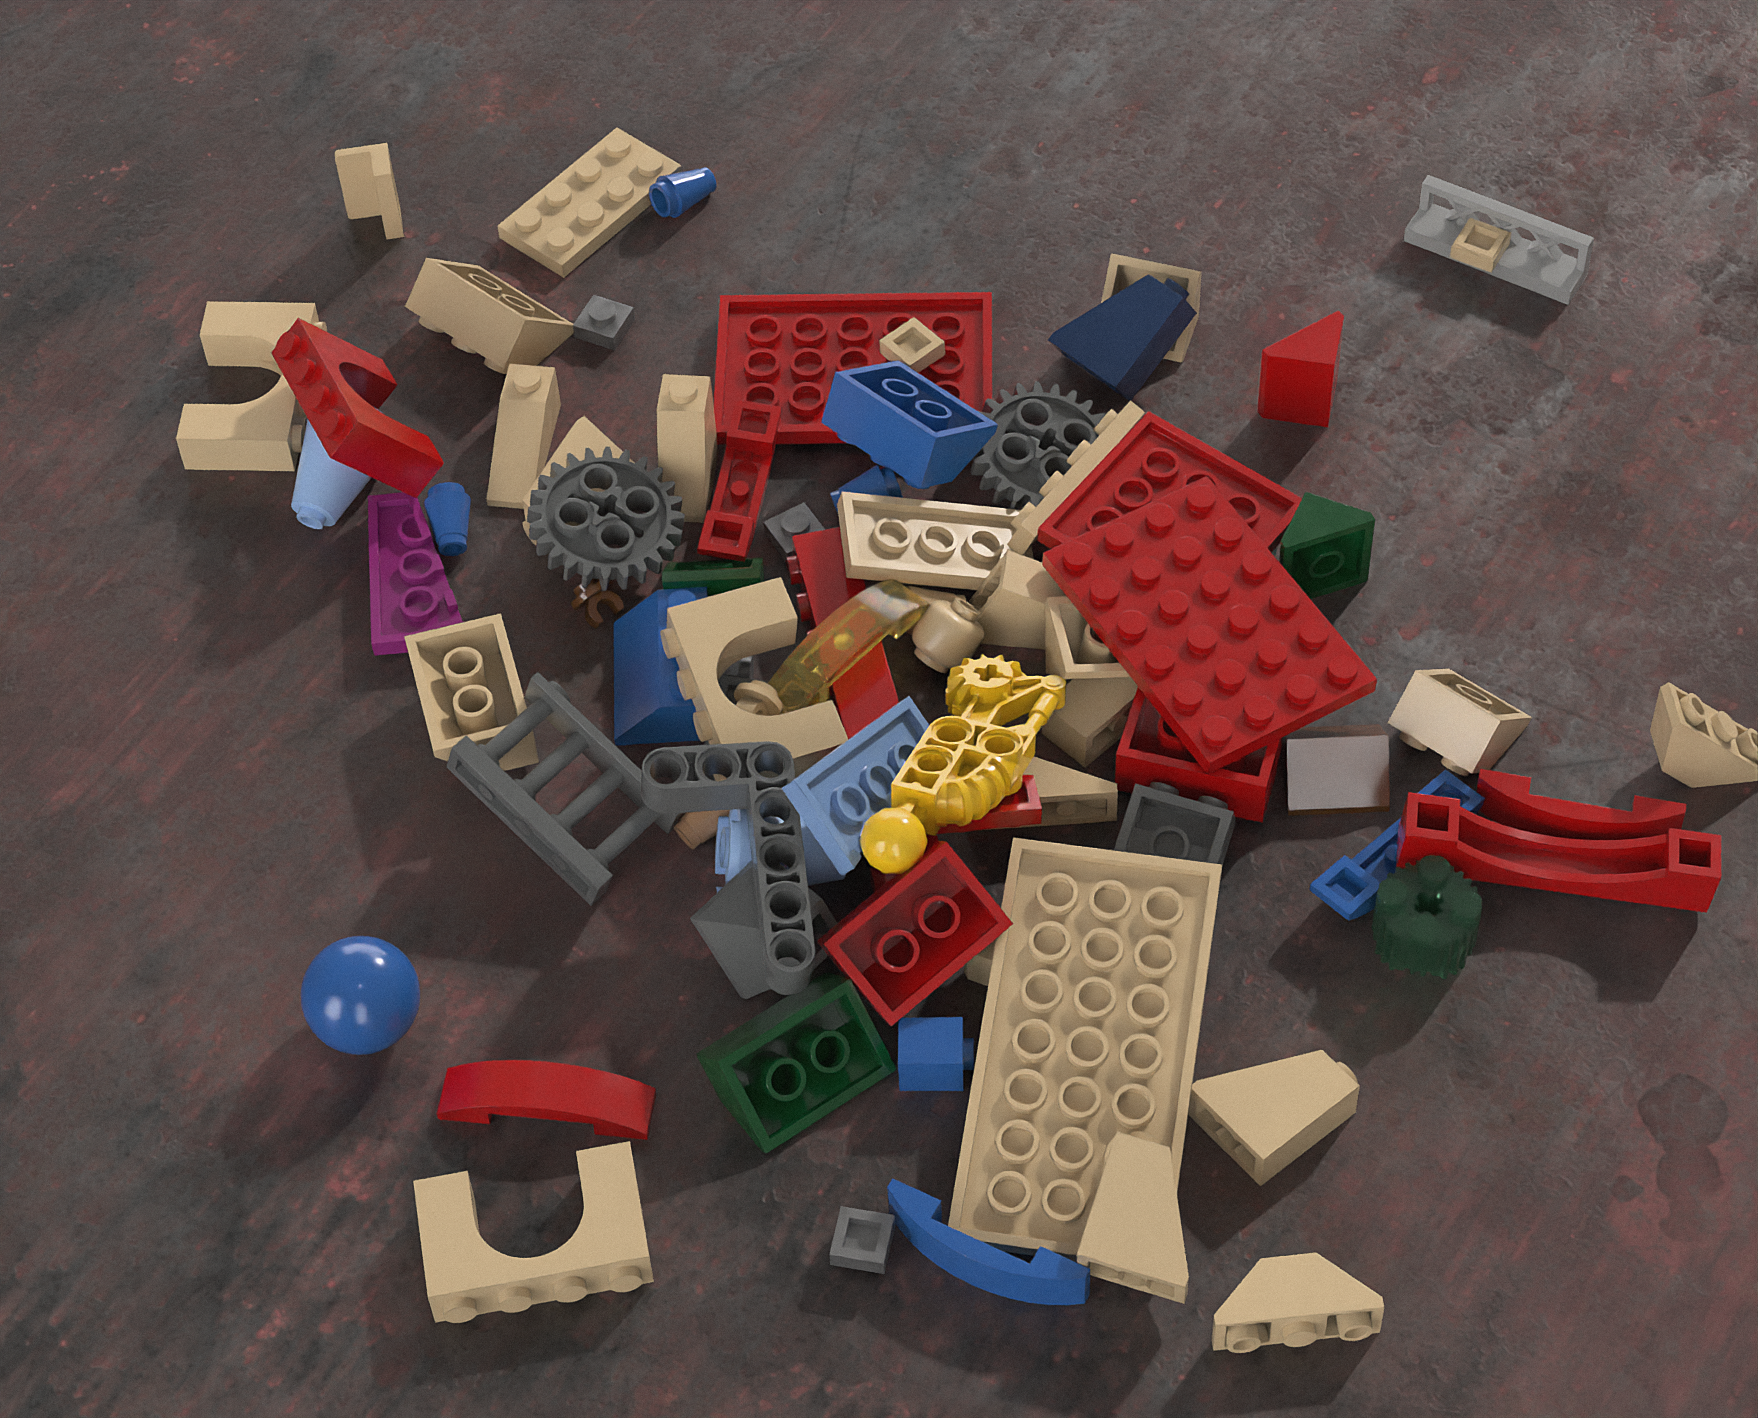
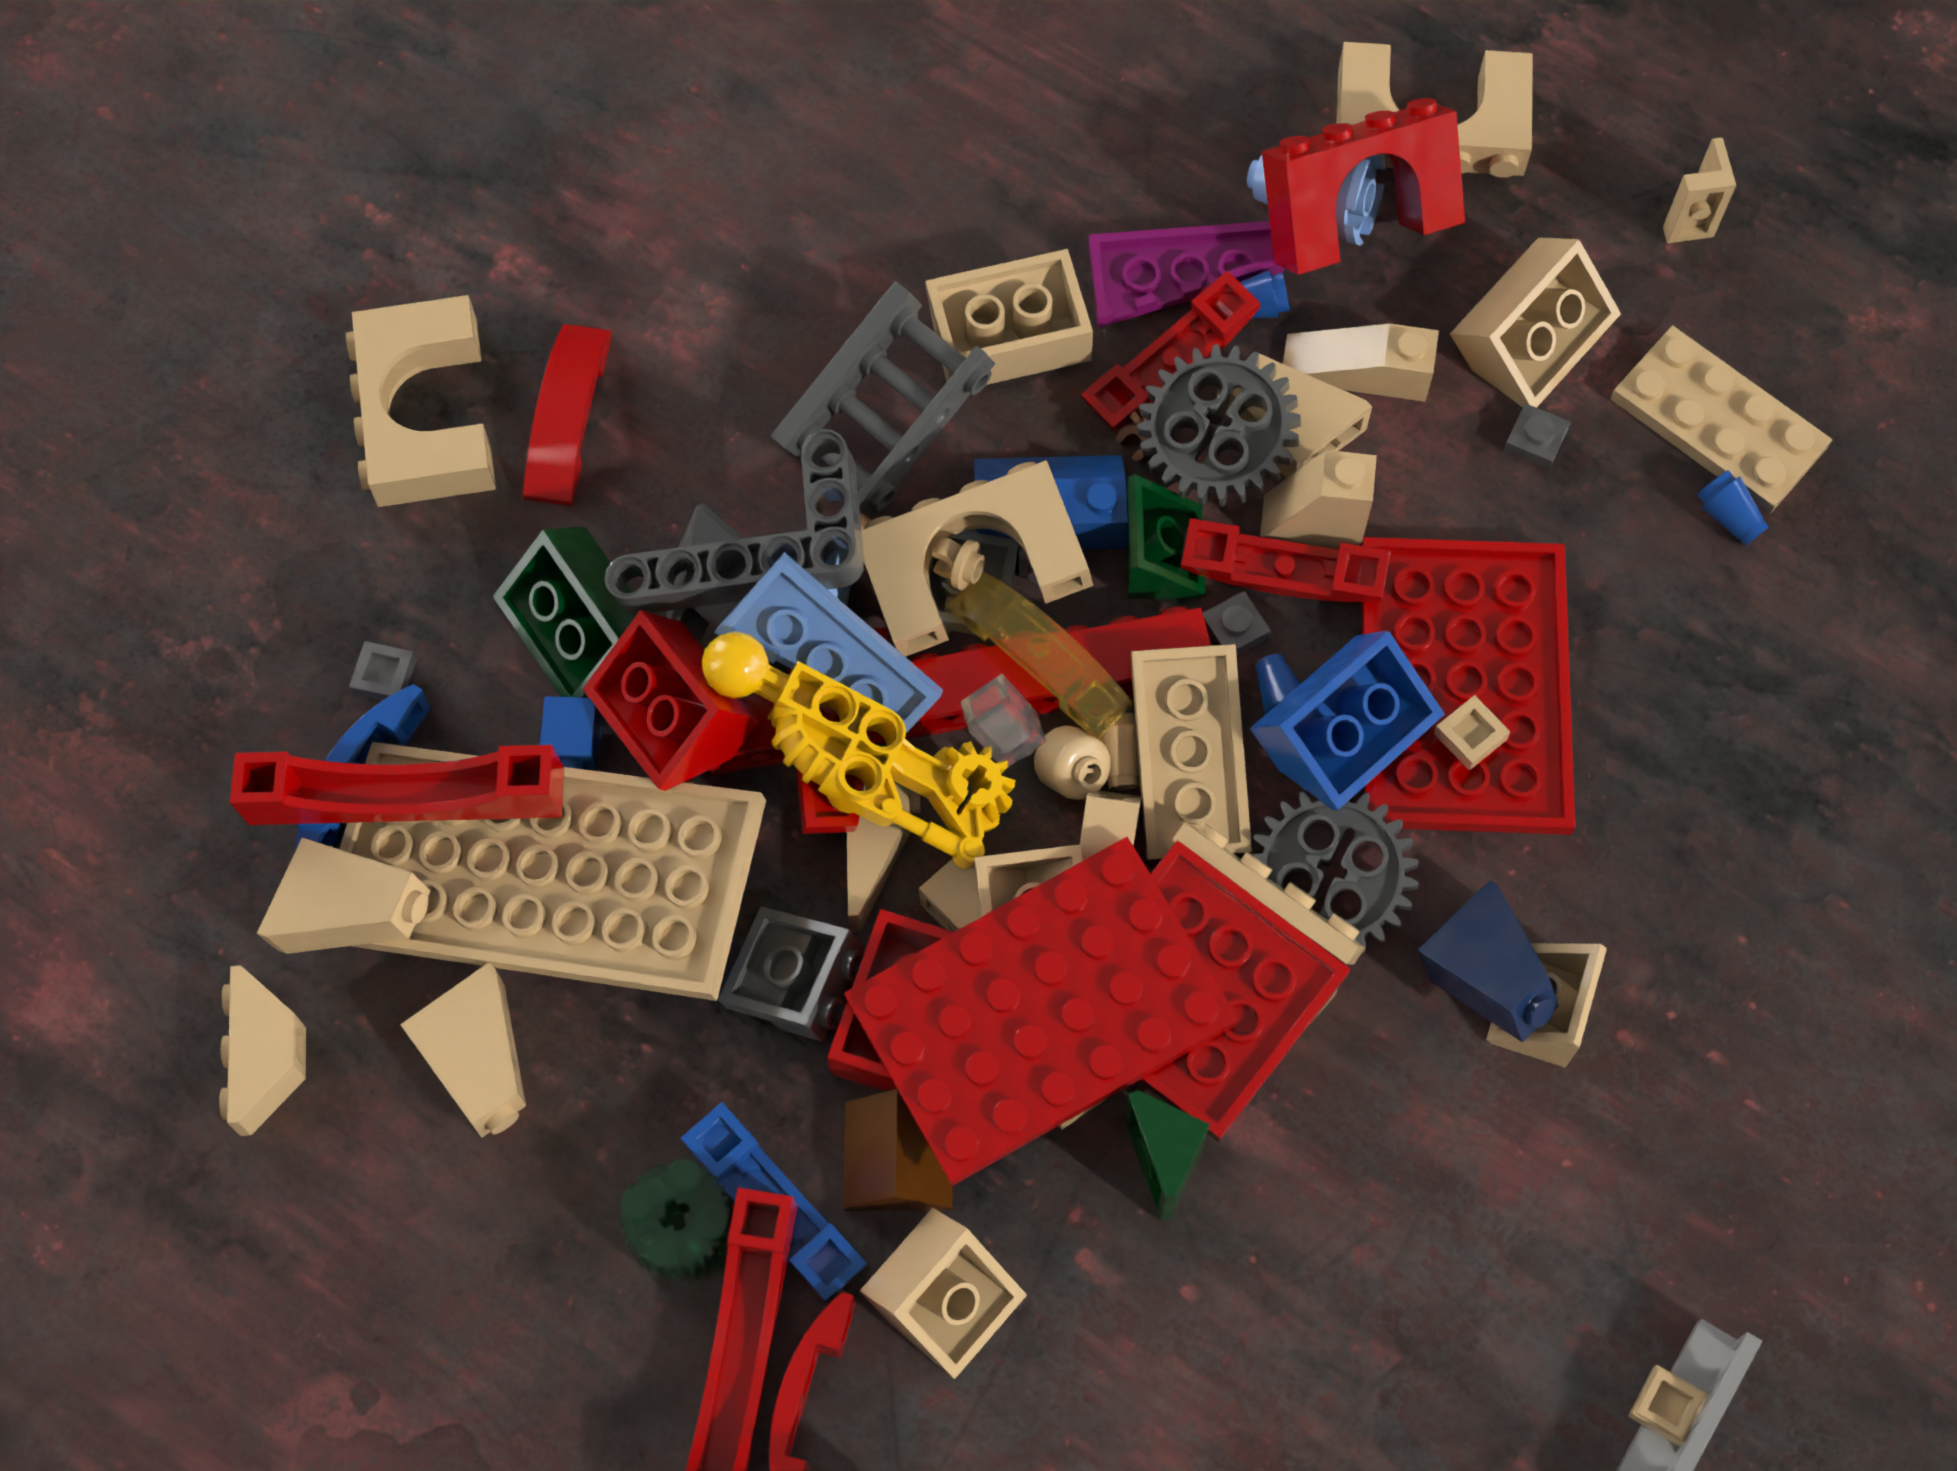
camera: 90 degrees right, 15 degrees up
blue piece [300,936,420,1055] -> none
red slope [1257,310,1344,427] -> none
none -> red arch [230,745,565,825]
none -> clear brick [960,673,1046,767]
none -> red slope [1081,270,1260,431]

